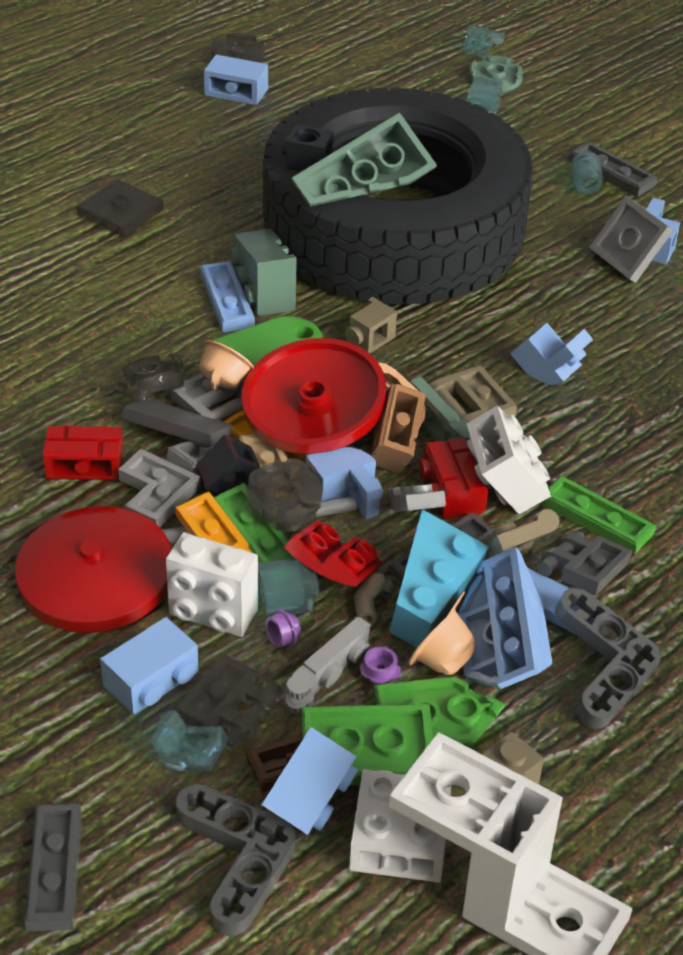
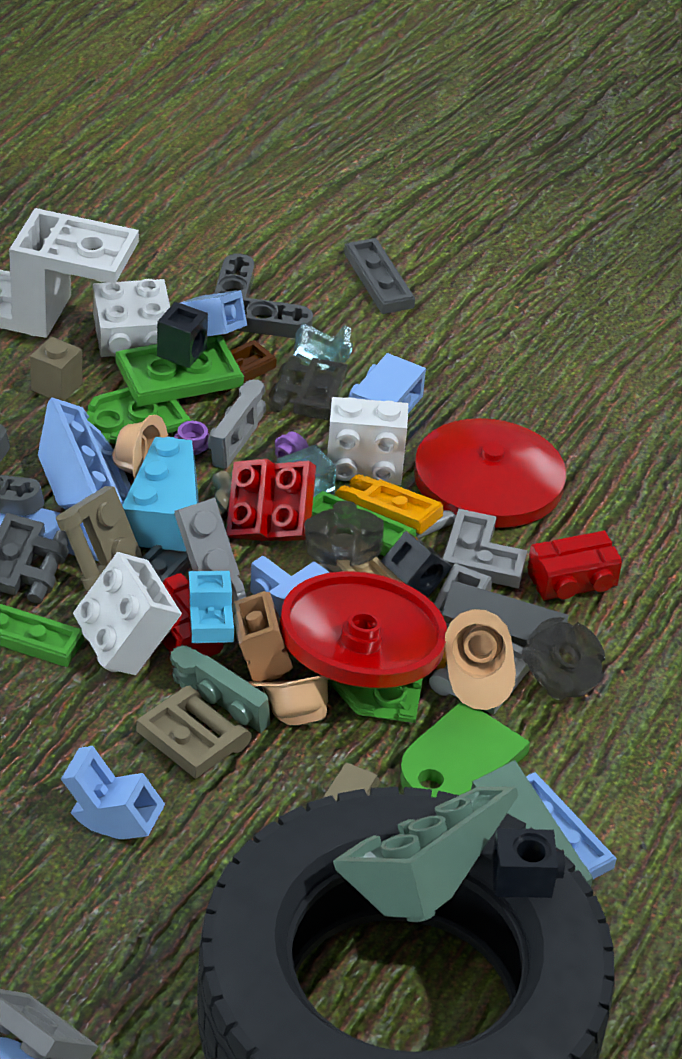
camera: 160 degrees right, 0 degrees up
none -> black brick [157,302,208,368]
none -> medium azure slope [189,571,234,643]

